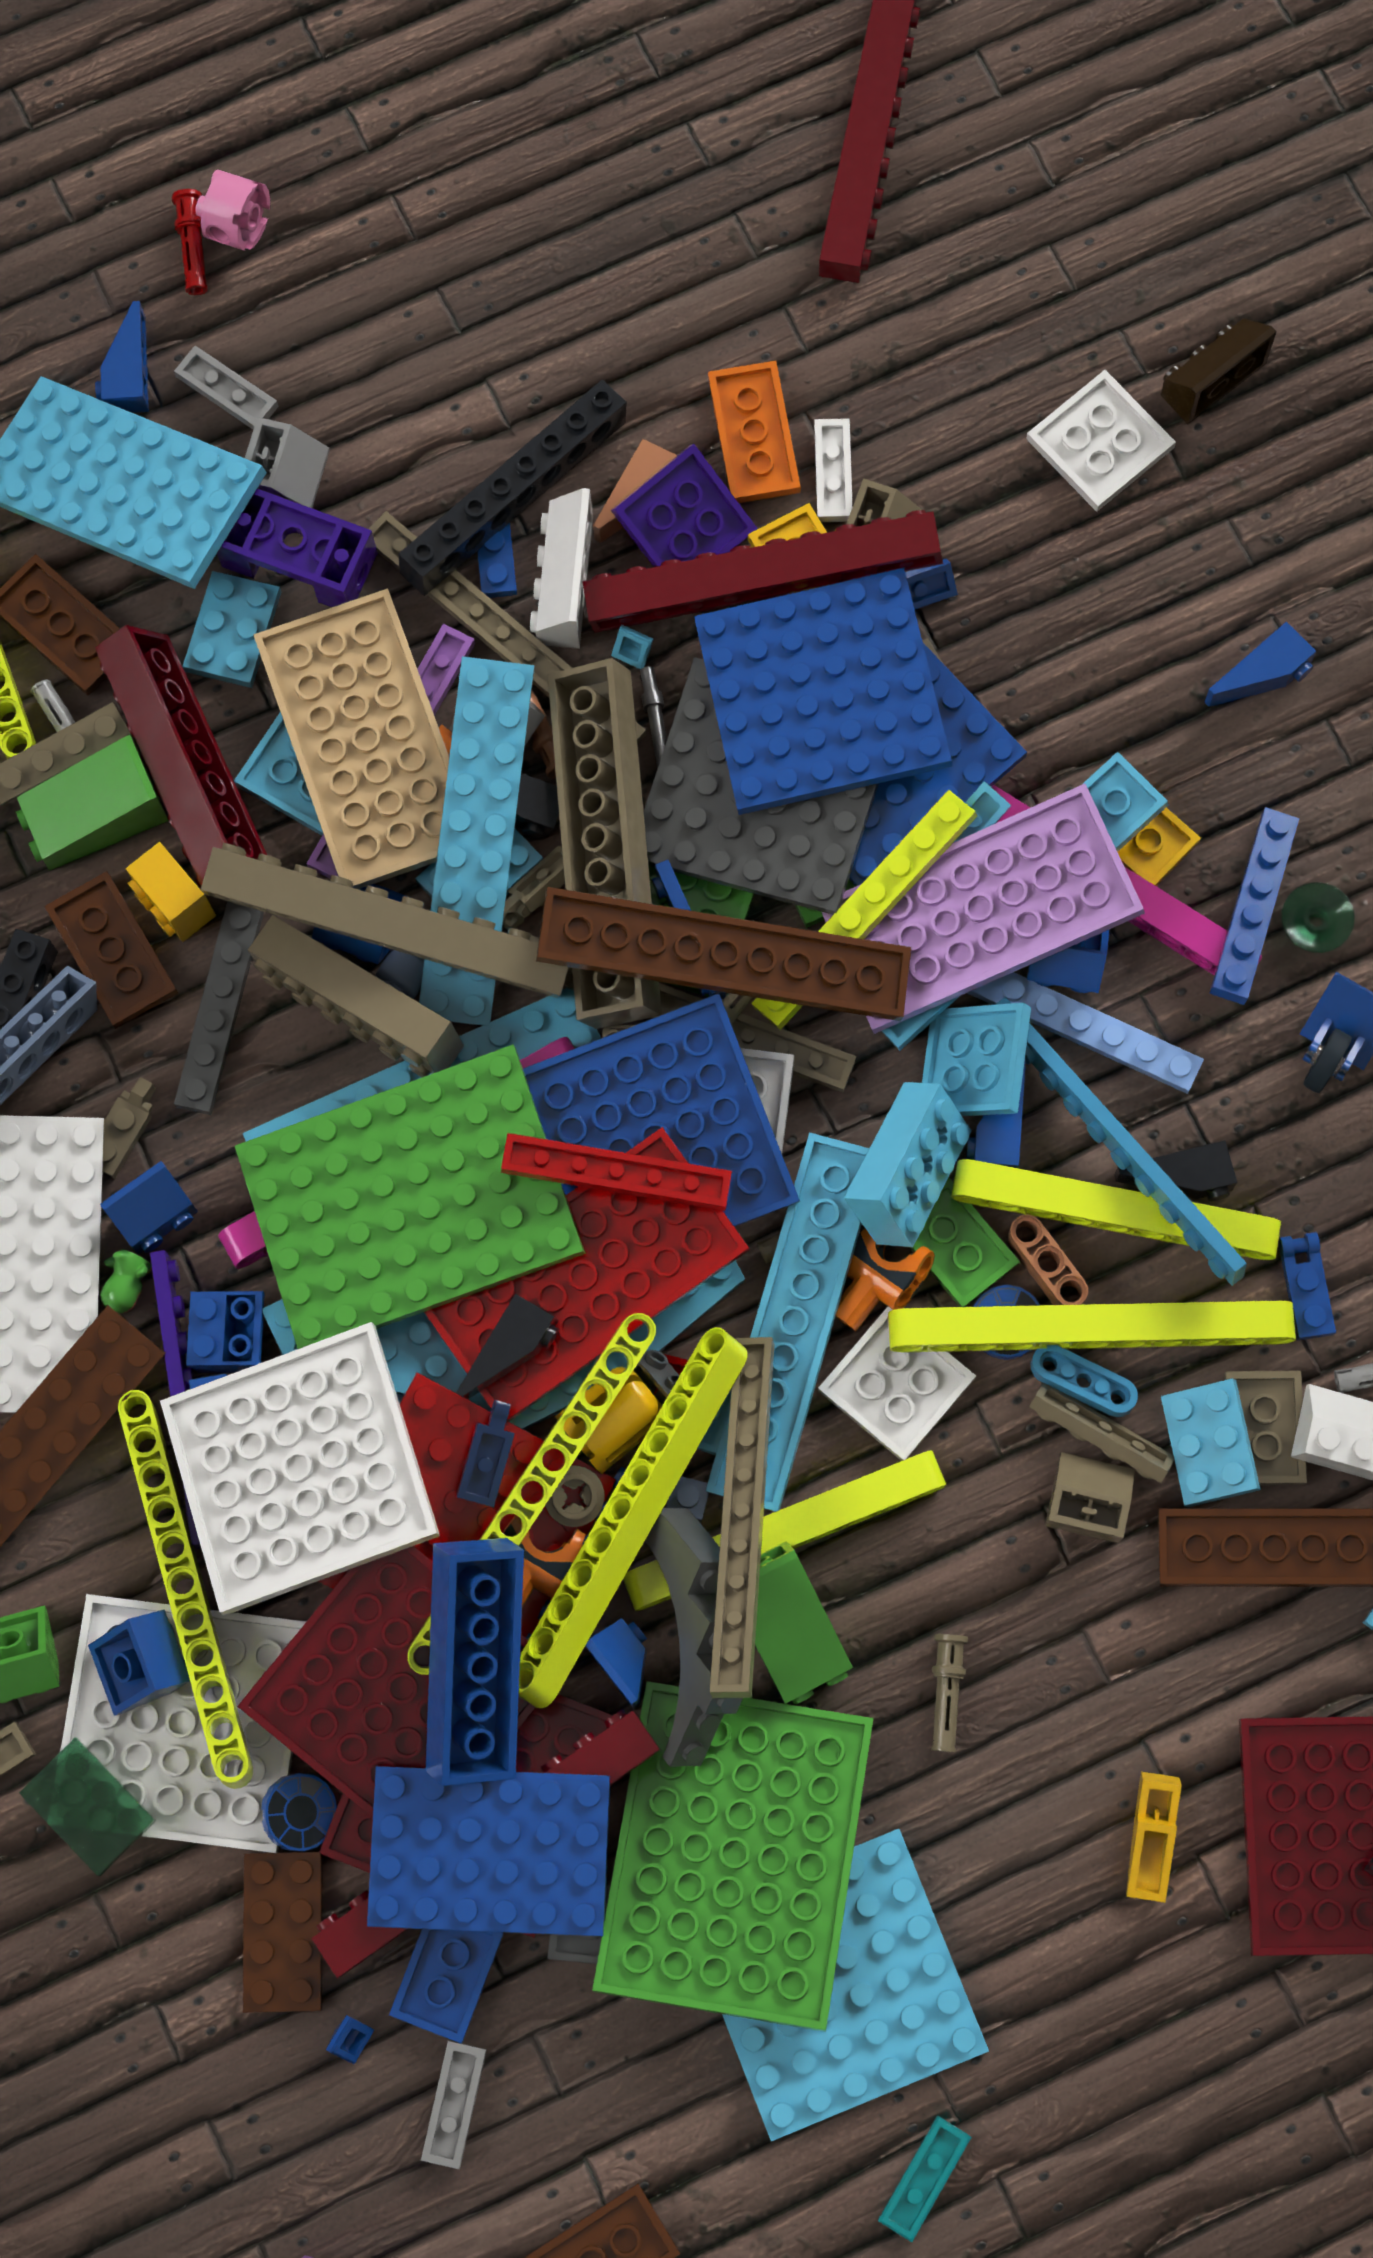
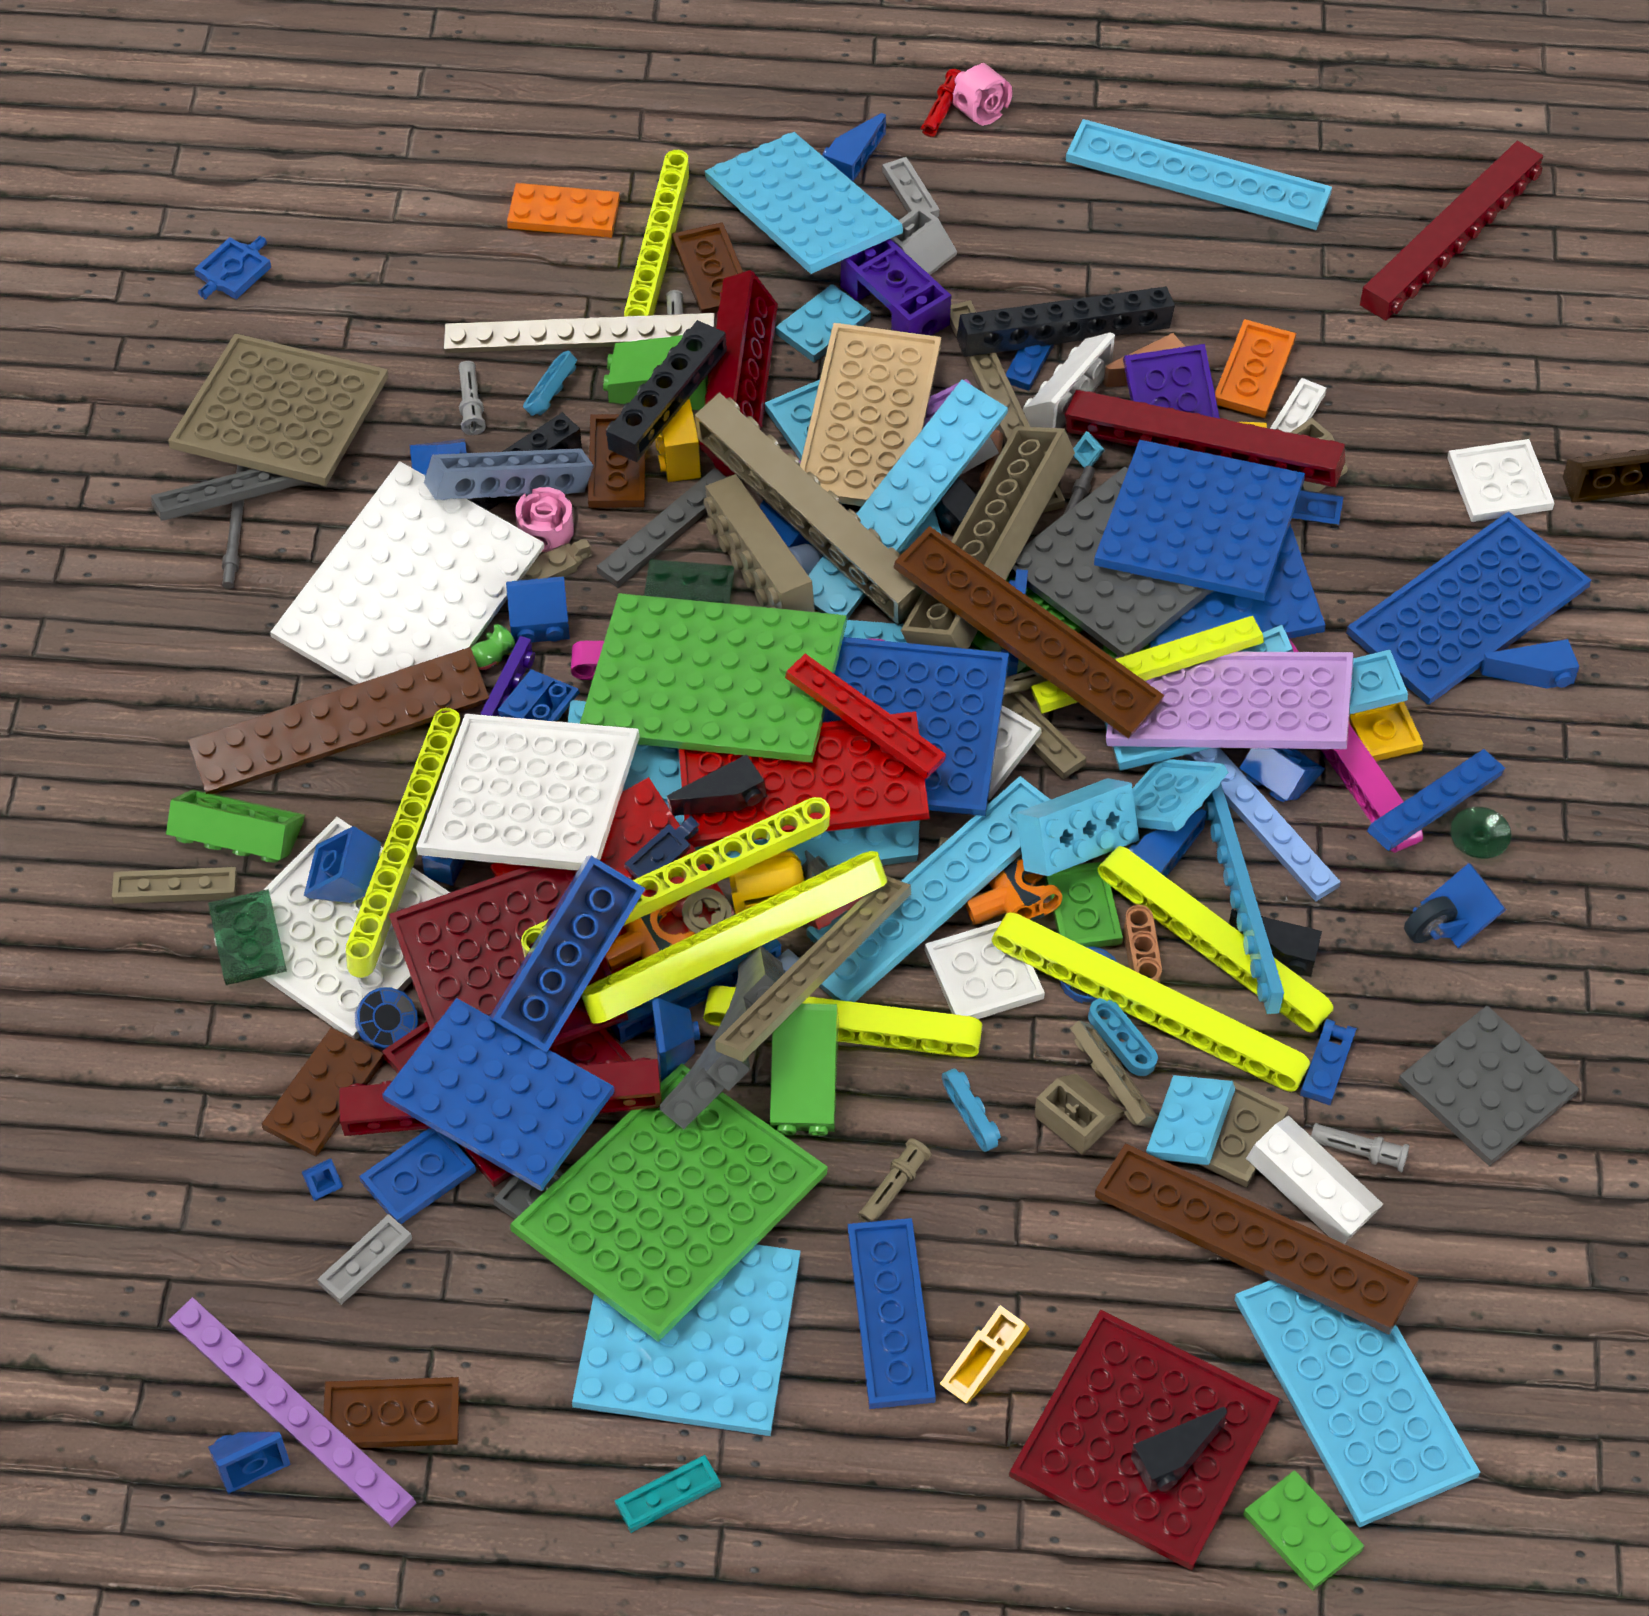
camera: 25 degrees right, 20 degrees down
none -> bright pink brick [516,487,574,552]
none -> black brick [606,320,727,462]
none -> clear green plate [644,559,735,604]
none -> blue plate [847,1218,936,1409]
none -> dark azure plate [942,1068,1001,1152]
none -> medium azure plate [1066,119,1332,230]
none -> blue plate [1346,511,1591,705]

